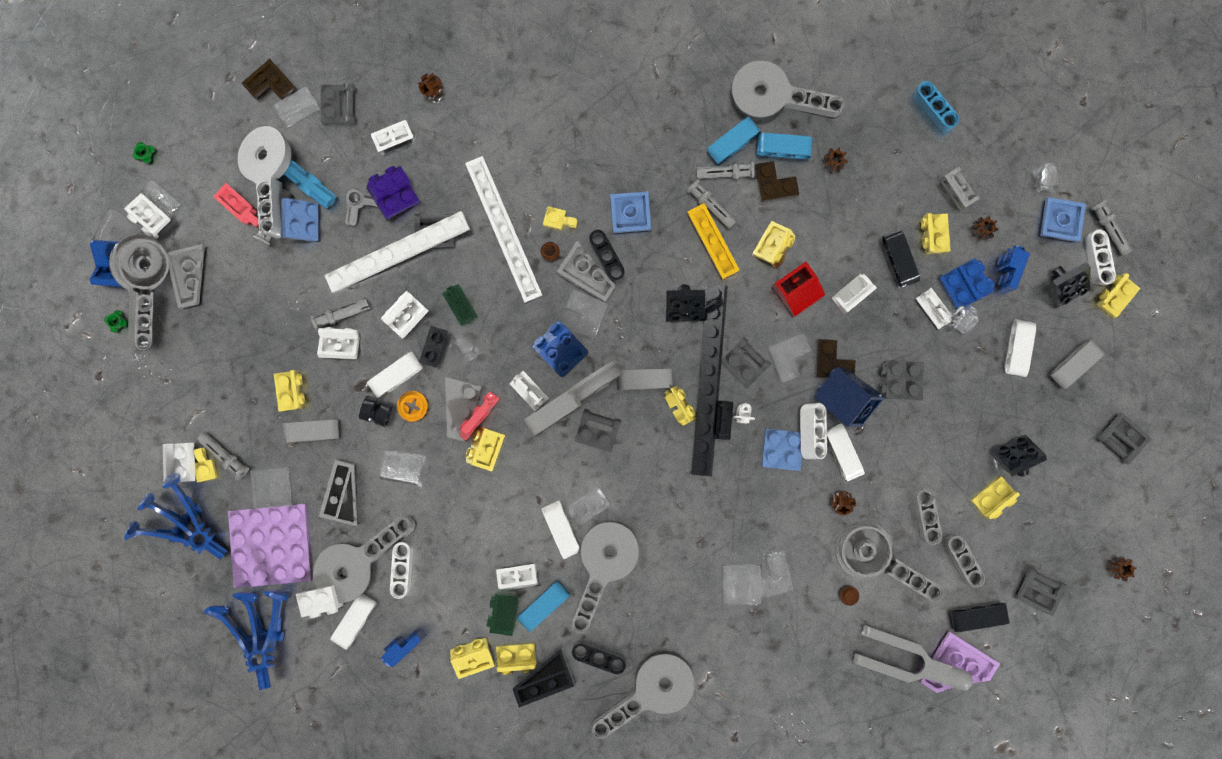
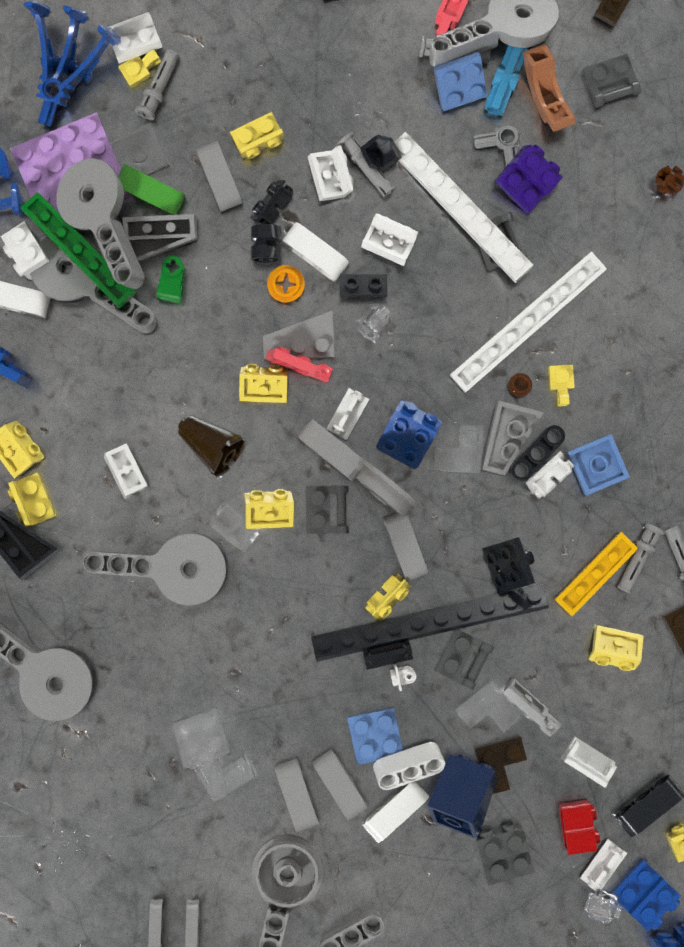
camera: 65 degrees right, 0 degrees up
clear hinge [274,86,321,128] -> none
white hinge [371,120,414,152] -> none
clear bracket [379,450,423,486] -> none
white beam [390,541,413,599] -> none
clear green hinge [442,284,478,326] -> none
clear green brick [487,592,519,636] -> none
dark azure beam [516,580,570,633] -> none
white beam [541,500,581,559] -> none
black beam [572,641,626,675] -> none
red slope [772,261,825,317] -> none
reddish brown gear [831,491,856,515] -> none
reddish brown plate [840,586,859,606] -> none
none -> green plate [20,192,137,309]
none -> light grey beam [56,158,144,289]
none -> bright green beam [118,164,186,215]
none -> green piece [157,256,185,303]
none -> dark brown cone [178,416,245,477]
none -> light yellow bracket [244,489,294,529]
none -> black hinge [250,180,293,224]
none -> light grey beam [274,758,320,832]
none -> light grey beam [312,749,369,821]
none -> black panel [360,135,402,171]
none -> light grey hinge [503,678,561,737]
none -> nougat arch [523,44,575,132]
none -> white hinge [526,451,574,499]
none -> red brick [559,800,600,855]

